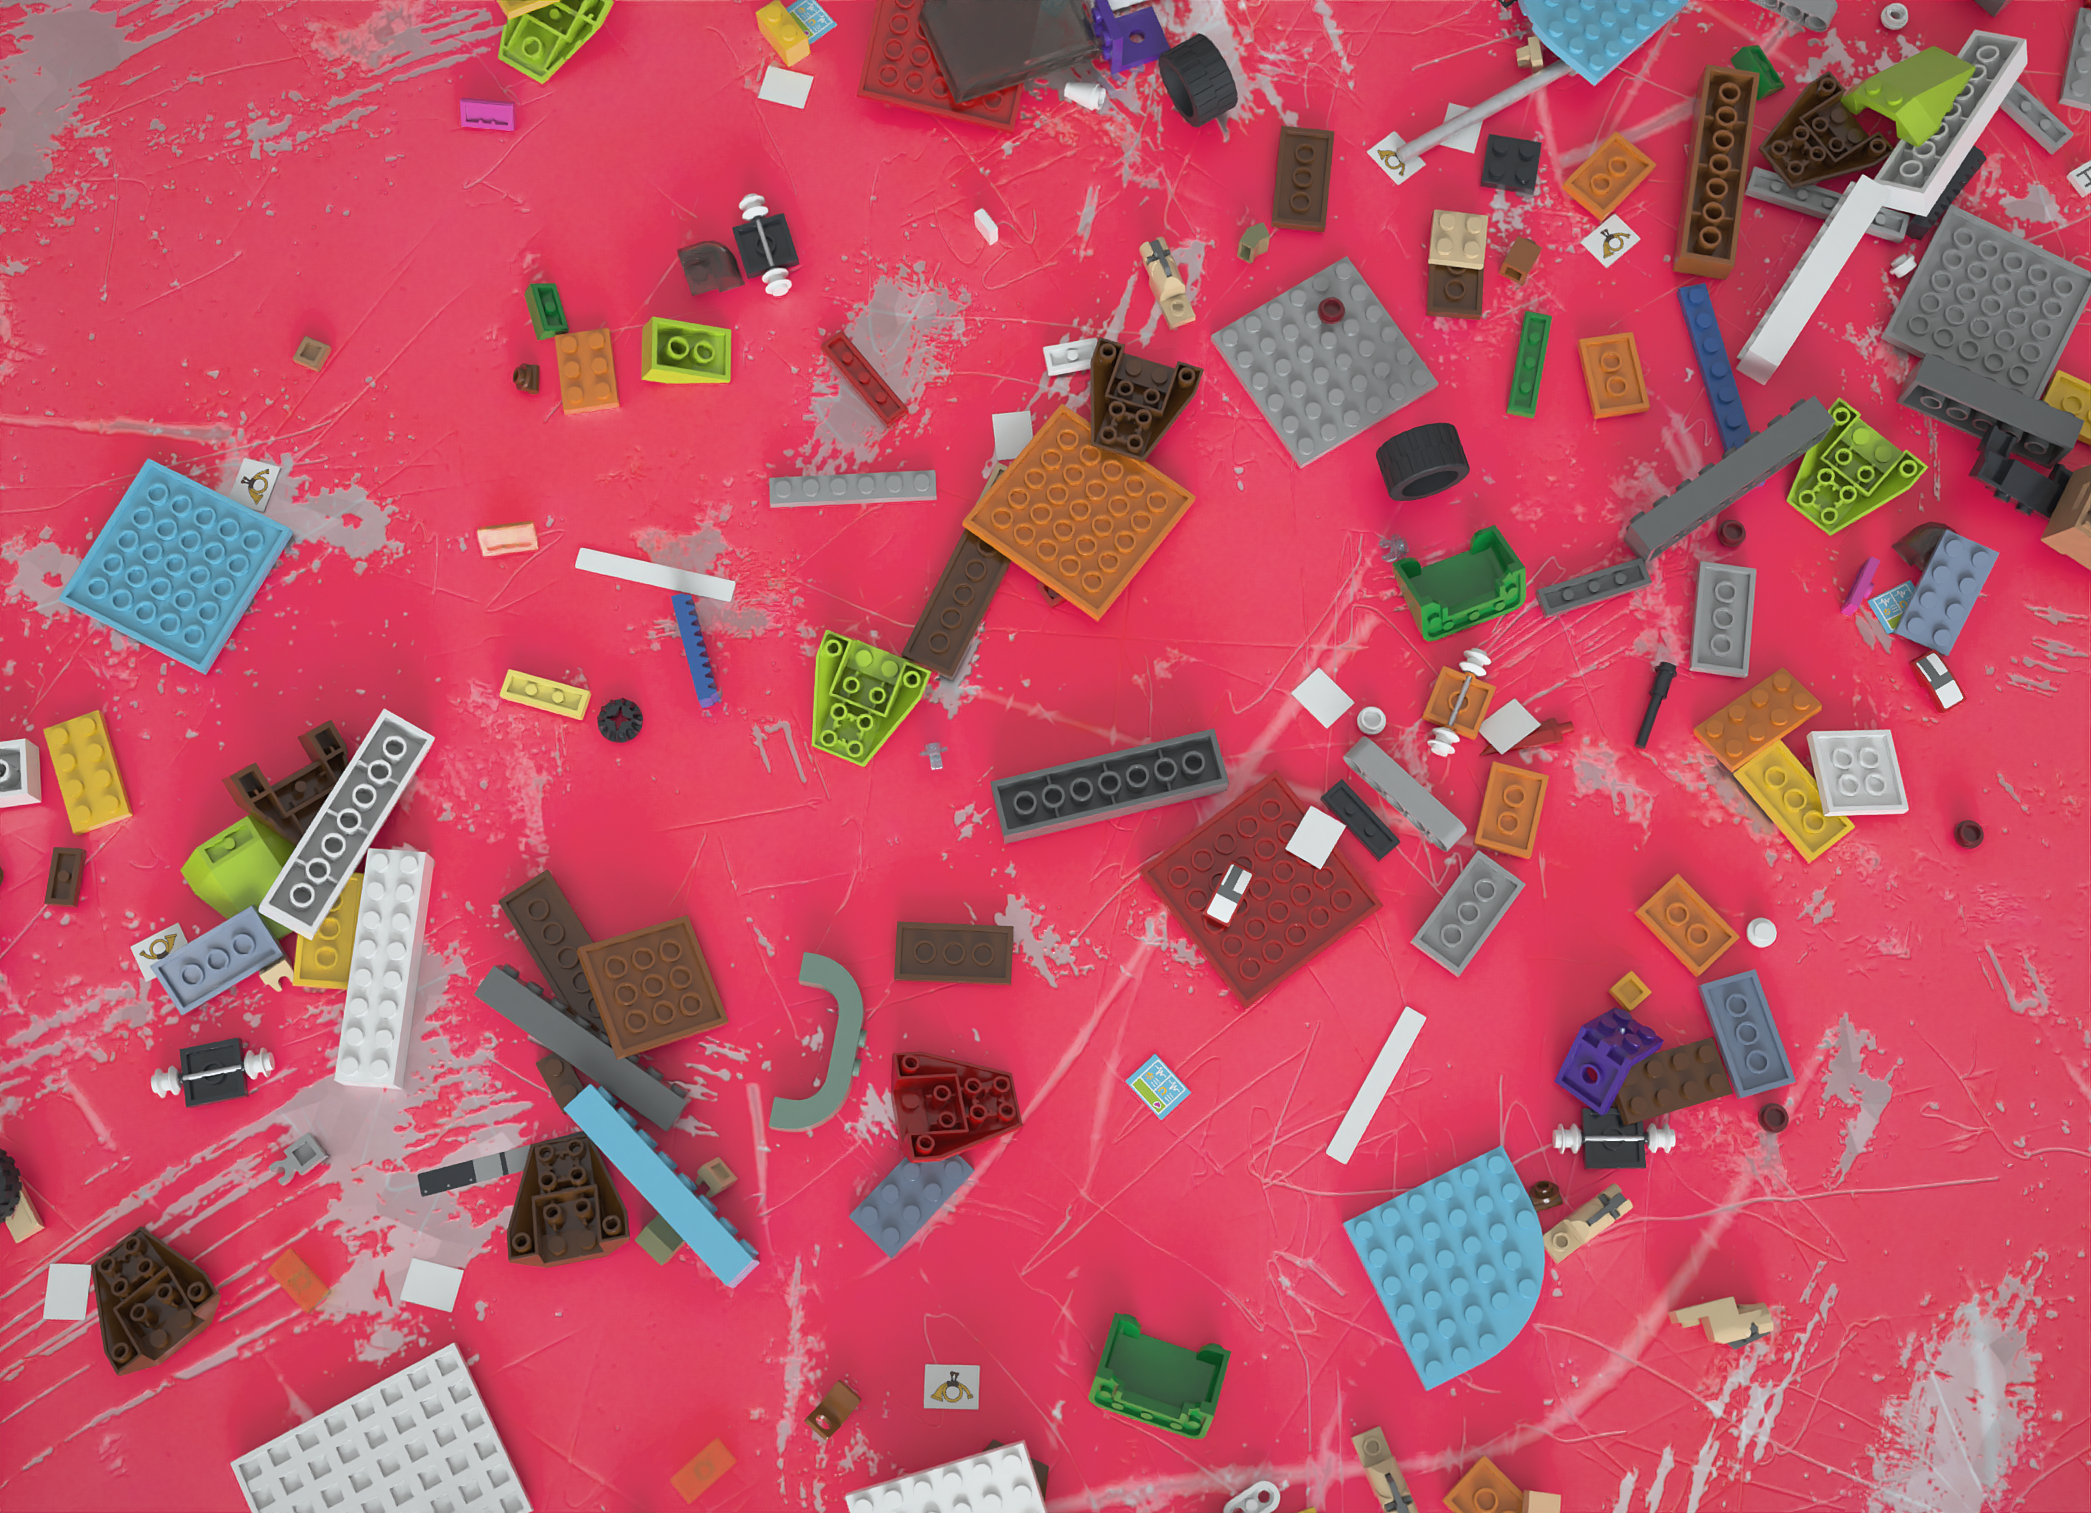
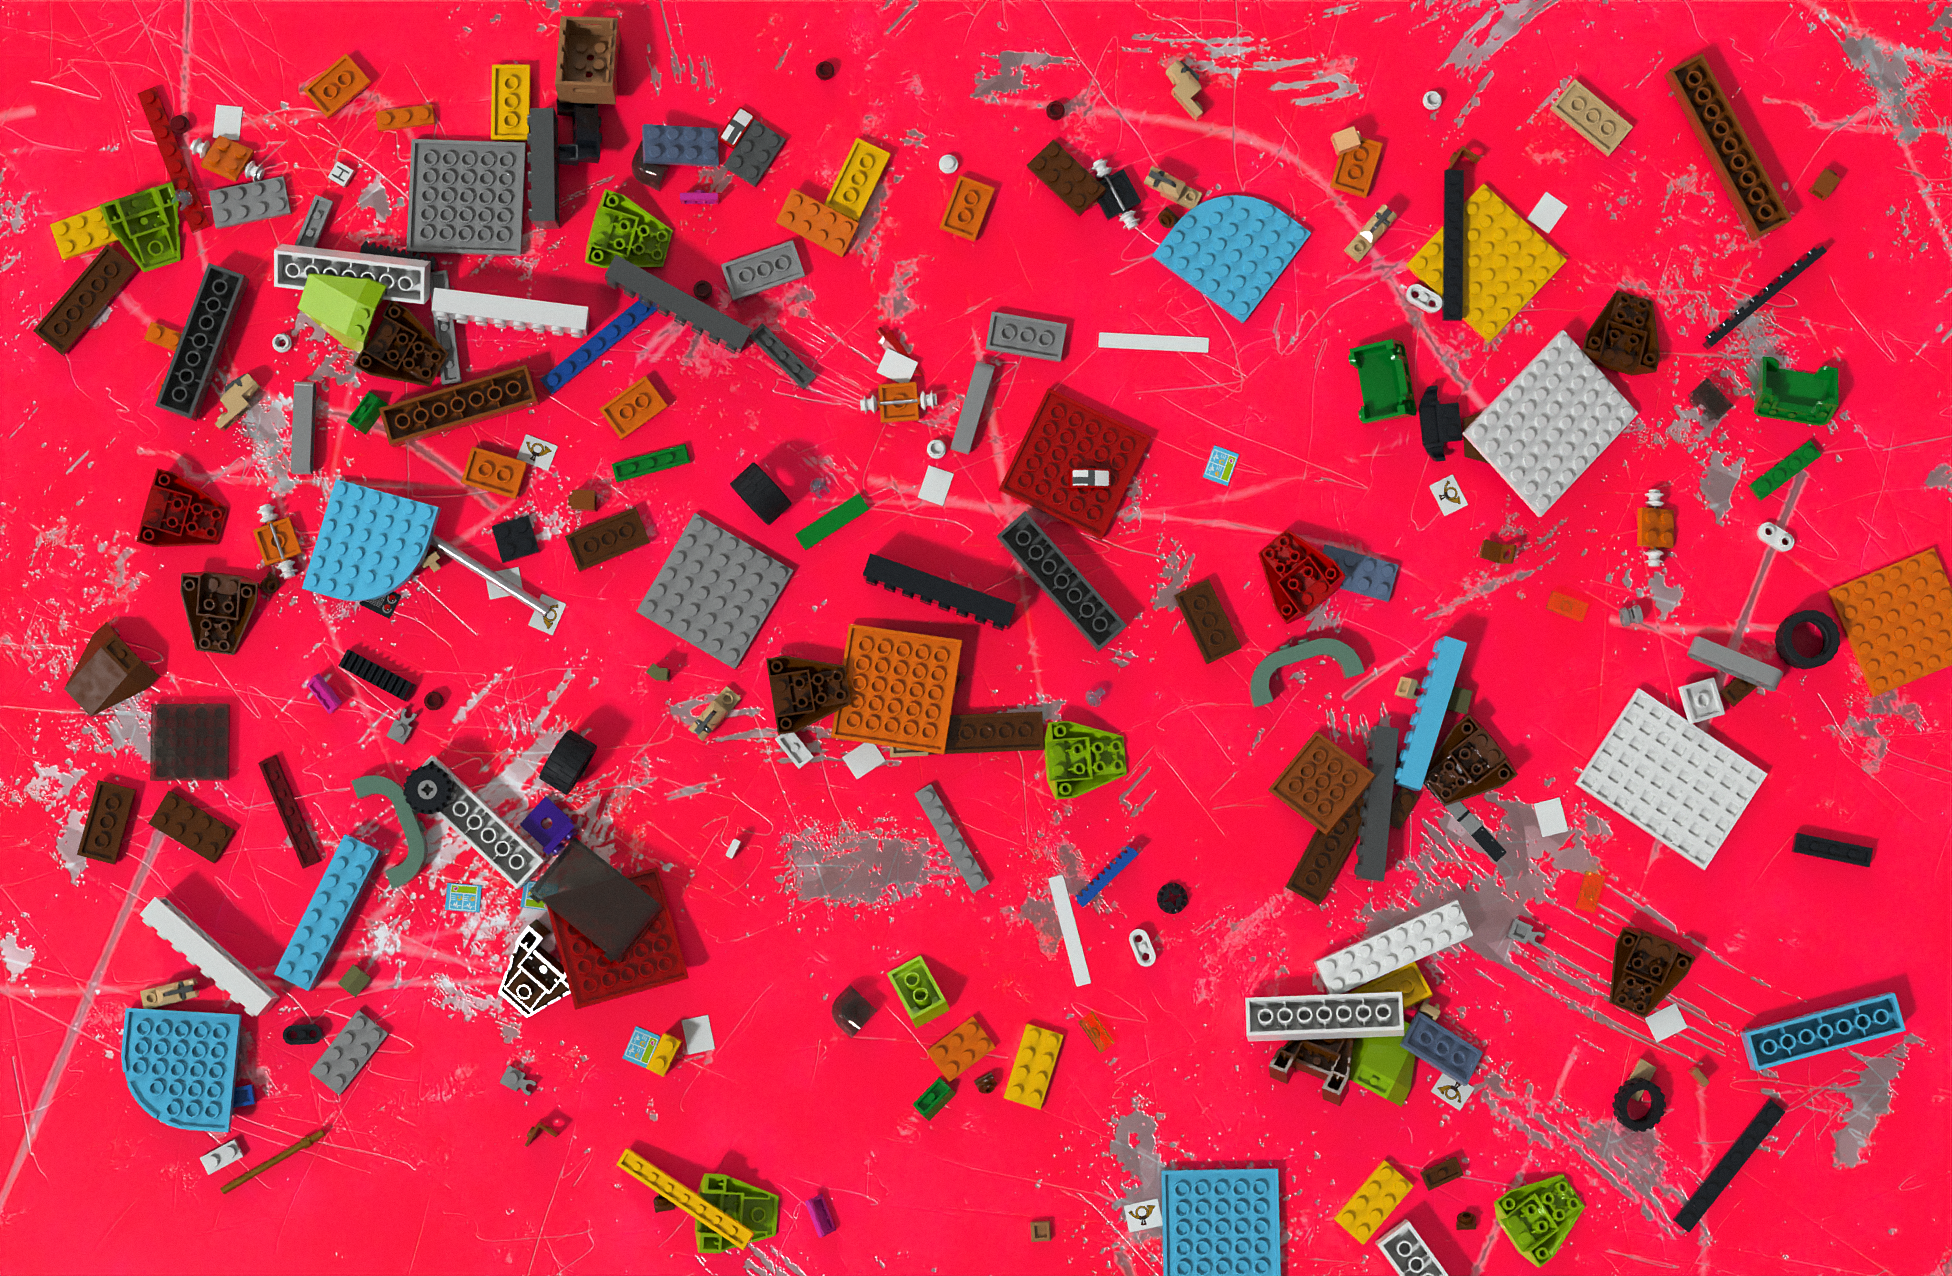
camera: 120 degrees left, 10 degrees up
black plate [151,1038,275,1108] -> none
light yellow plate [500,669,591,720] -> none
black plate [732,194,799,296] -> none
red tile [820,330,909,429] -> none
white cone [1064,81,1106,110] -> none
reddish brown plate [1271,126,1335,233] -> none
white sticker [1285,806,1346,869] -> none
dark red plate [1317,297,1345,325] -> none
black tile [1320,779,1401,862] -> none
green windscreen [1392,525,1526,641] -> none
tan plate [1428,209,1488,270] -> none
orange plate [1473,761,1549,859] -> none
dark purple bracket [1554,1007,1664,1116] -> none
light orange plate [1608,970,1652,1013] -> none
black pin [1634,662,1677,749] -> none
sand blue plate [1697,969,1796,1099] -> none
white plate [1807,730,1909,816] -> none
medium azure sticker [1867,580,1915,634] -> none
white plate [1889,253,1917,278] -> none
none -> dark grey plate [723,119,786,187]
none -> green tile [795,493,870,551]
none -> black brick [863,553,1016,631]
none -> yellow plate [1003,1023,1063,1110]
none -> white plate [1129,929,1156,967]
none -> black plate [1418,386,1463,462]

